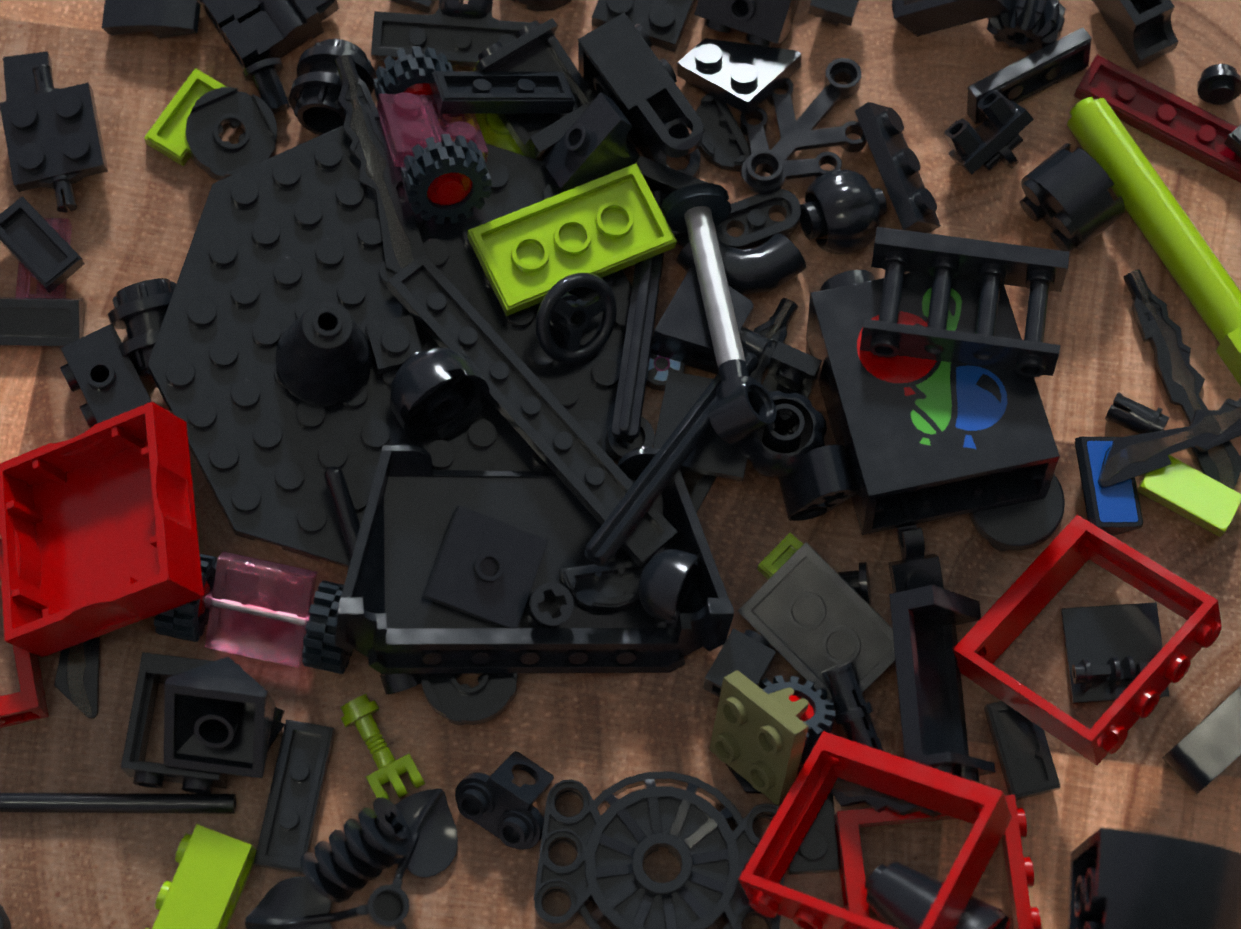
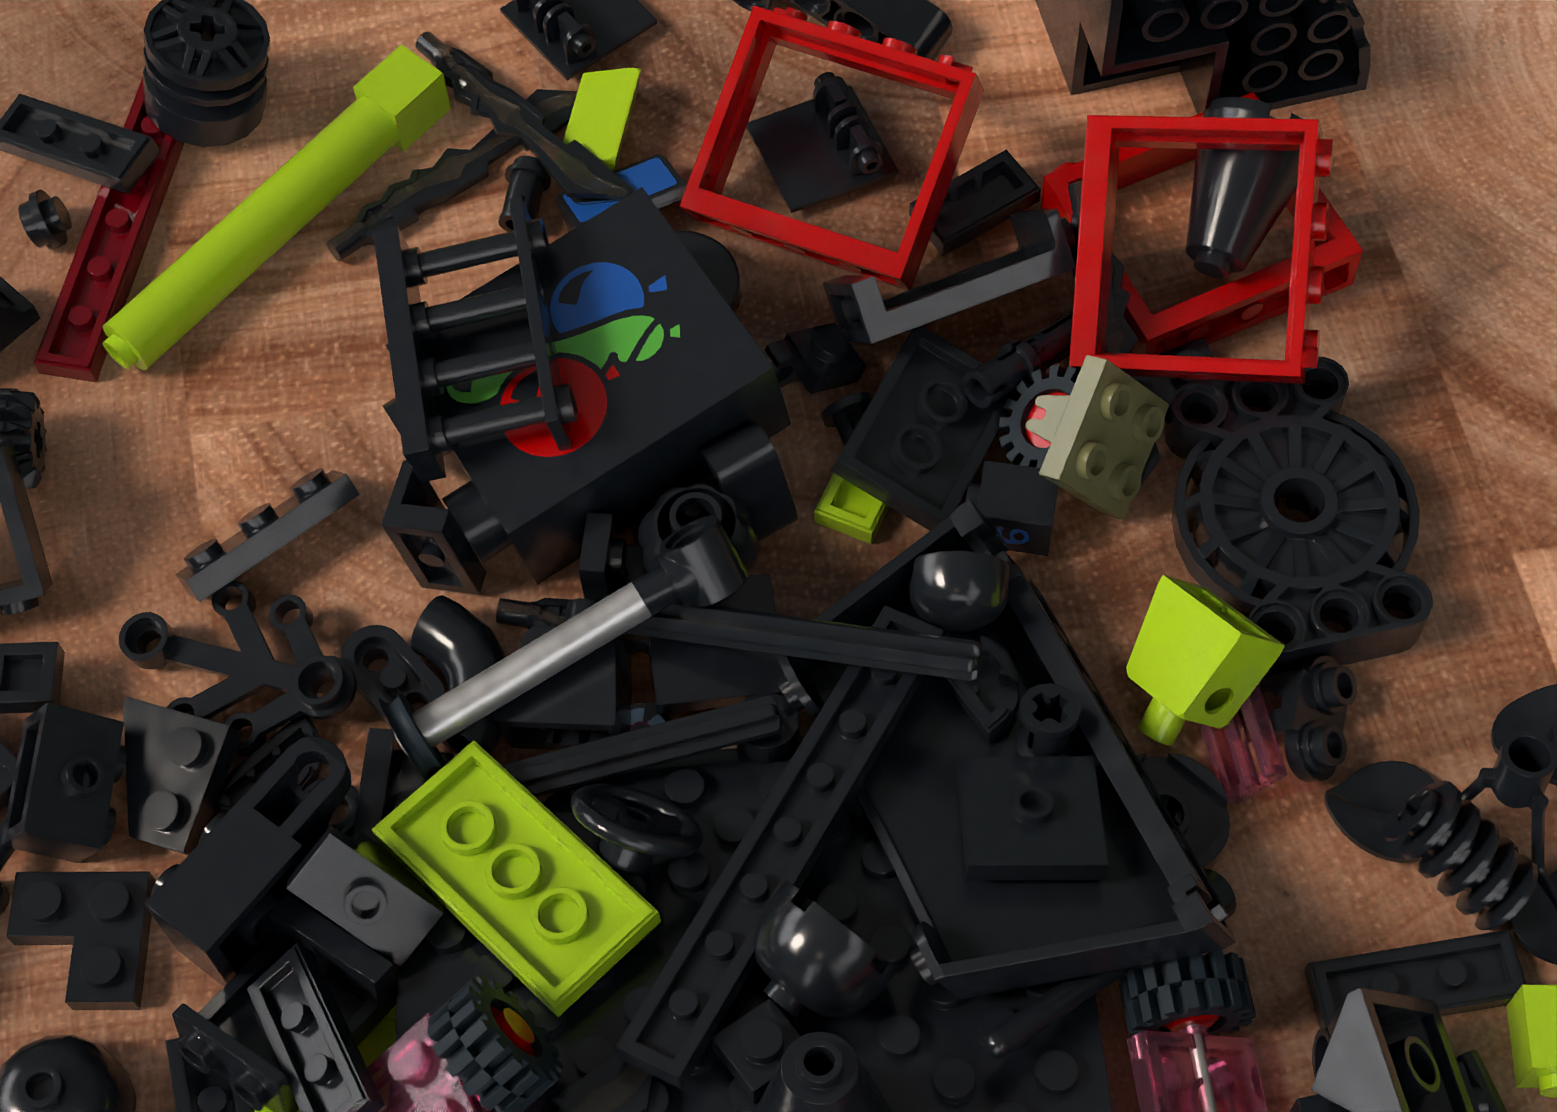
camera: 105 degrees left, 10 degrees down
lime hinge [341,694,425,800] -> none
black plant [800,169,887,254] -> none
black hips [944,89,1034,175] -> none
black tile [967,27,1092,125] -> none
black brick [1020,143,1125,252] -> none
none -> black panel [381,460,487,595]
none -> lime torso [1126,575,1285,746]
none -> clear pink tile [1199,684,1288,804]

